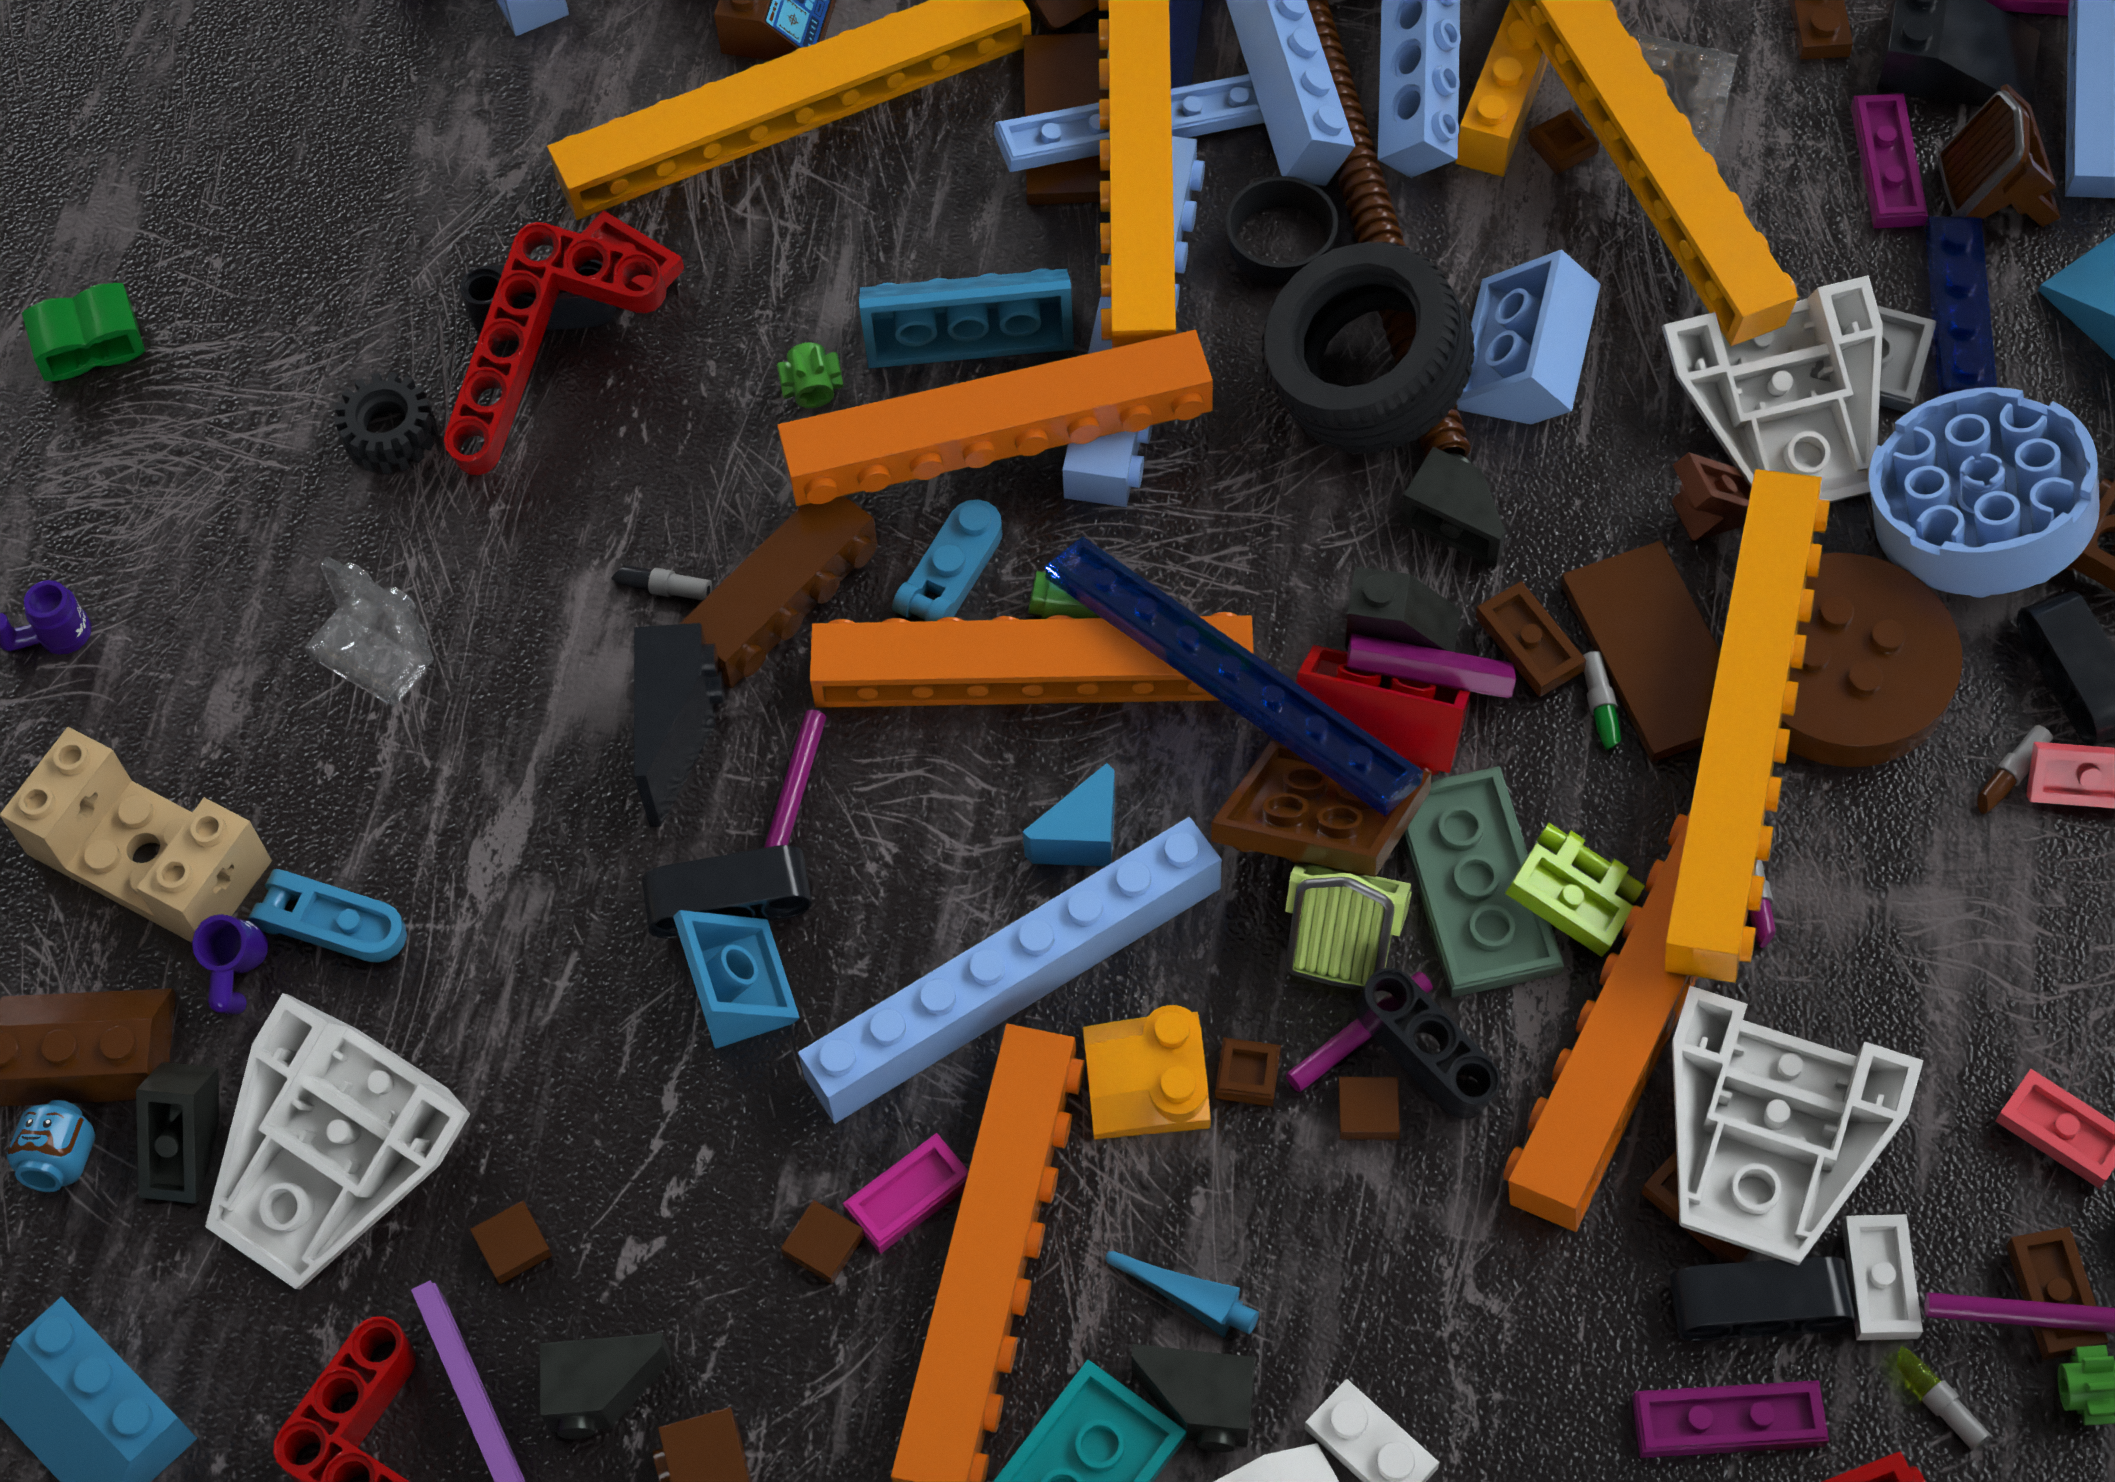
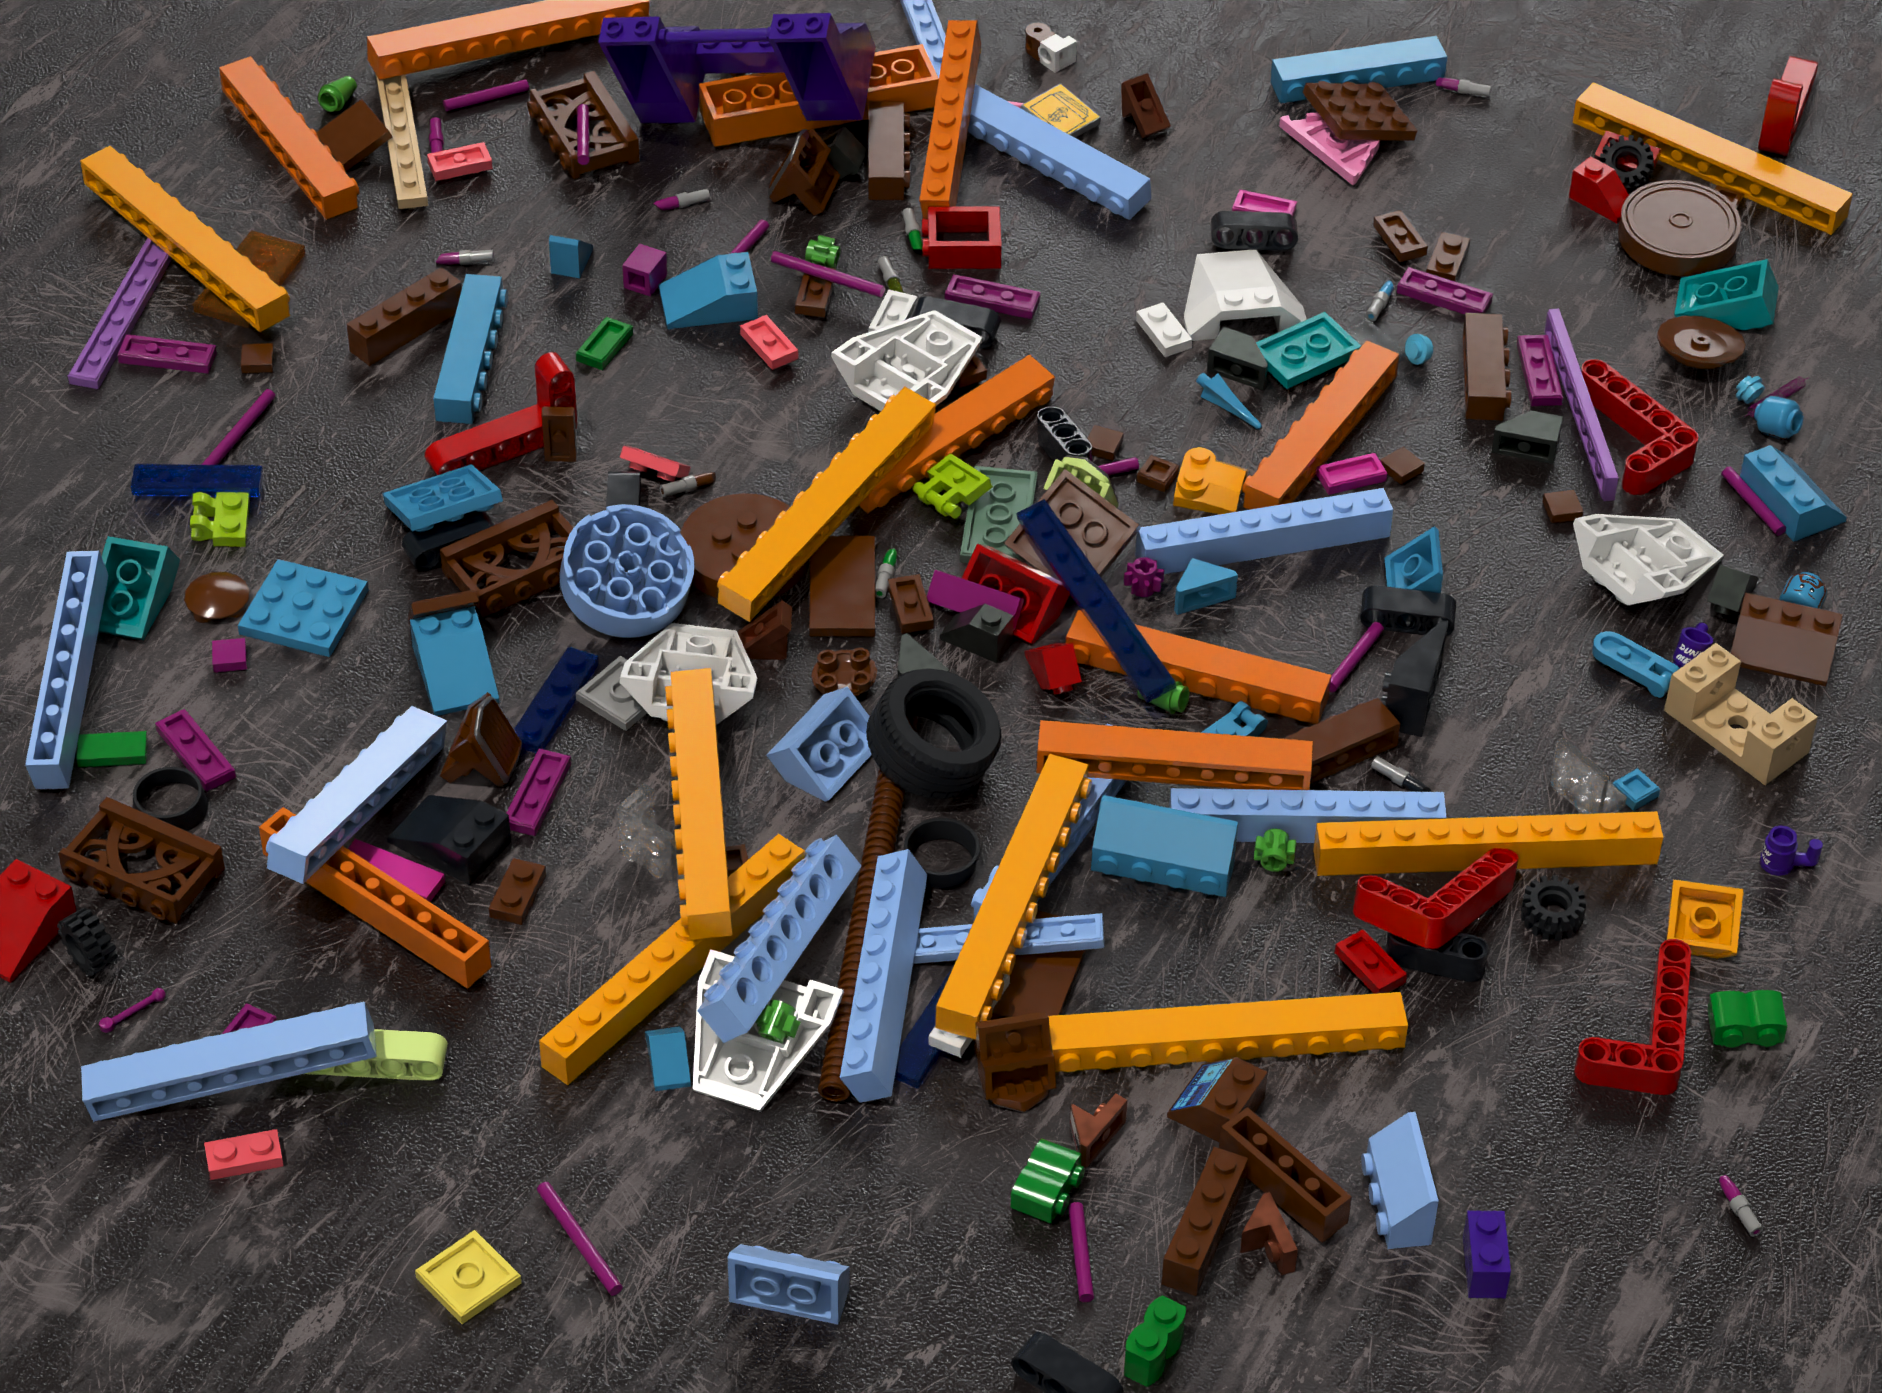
camera: 165 degrees left, 15 degrees down
none -> reddish brown dish [811,647,877,696]
none -> red slope [1024,643,1082,694]
none -> magenta gear [1124,557,1164,597]
none -> light blue brick [1169,788,1446,843]
none -> light orange brick [1313,811,1663,876]
none -> red beam [1574,939,1691,1095]
none -> dark azure tile [1611,768,1660,811]
none -> light orange slope [1666,880,1743,958]
none -> light grey piece [1719,1175,1763,1237]
none -> magenta bar [1721,466,1786,536]

